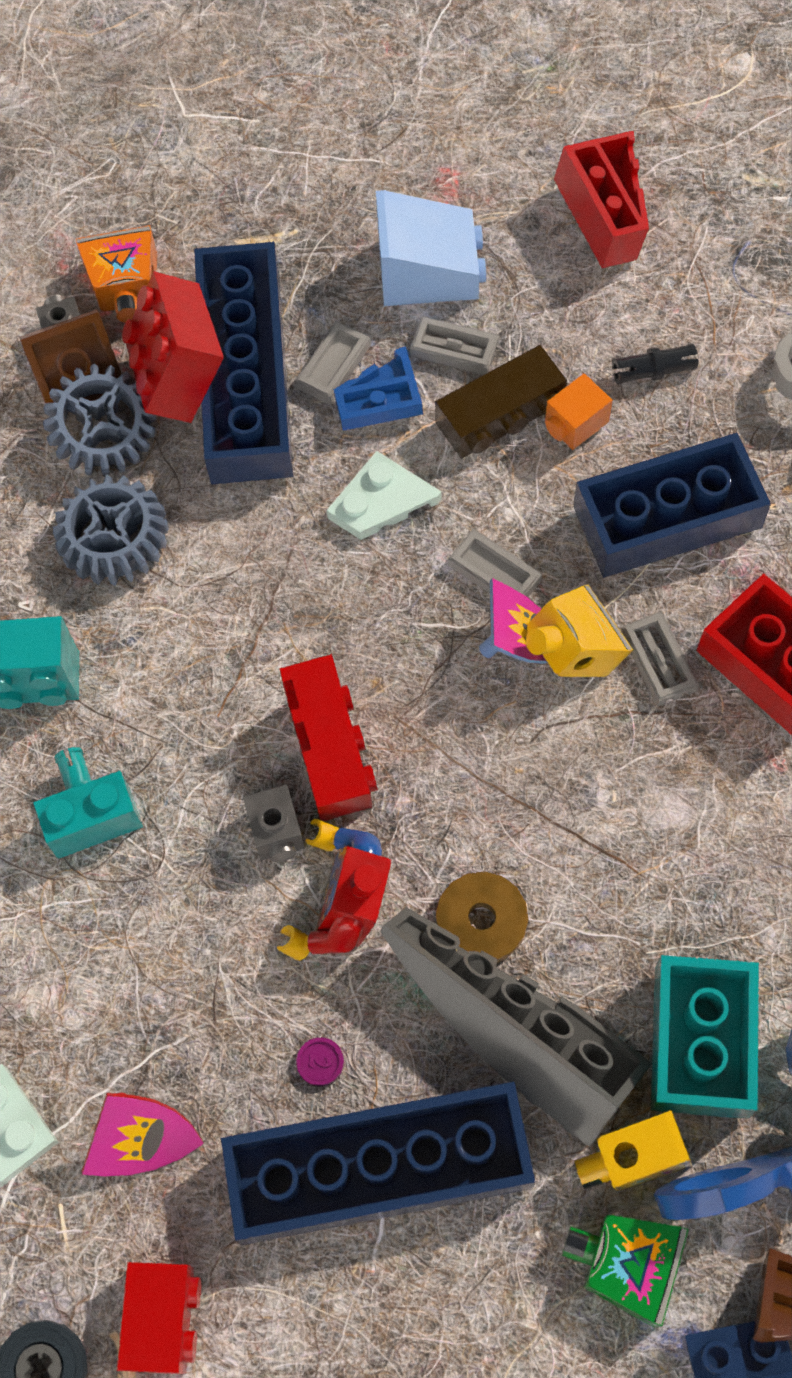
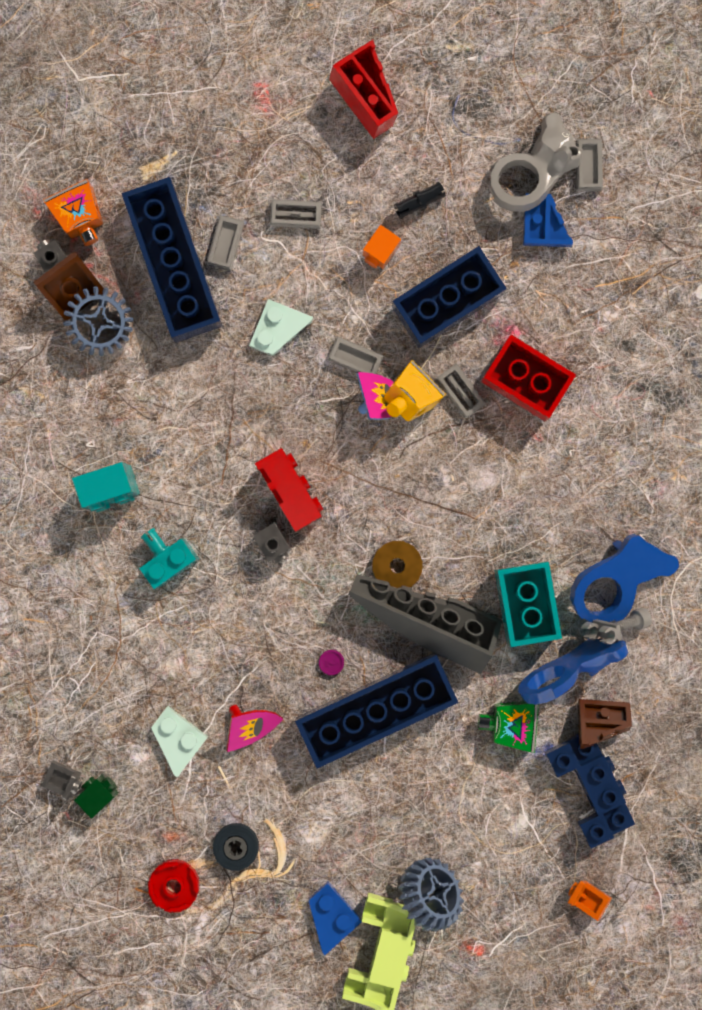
camera: 20 degrees left, 20 degrees up
sand blue gear [53,474,169,586] -> none
red brick [117,1262,201,1374] -> none
red brick [122,271,224,423] -> none
red torso [277,819,391,961] -> none
blue wing [334,346,423,431] -> none
light blue slope [376,190,486,306] -> none
dark brown brick [435,345,567,459] -> none
yellow torso [574,1111,693,1191] -> none

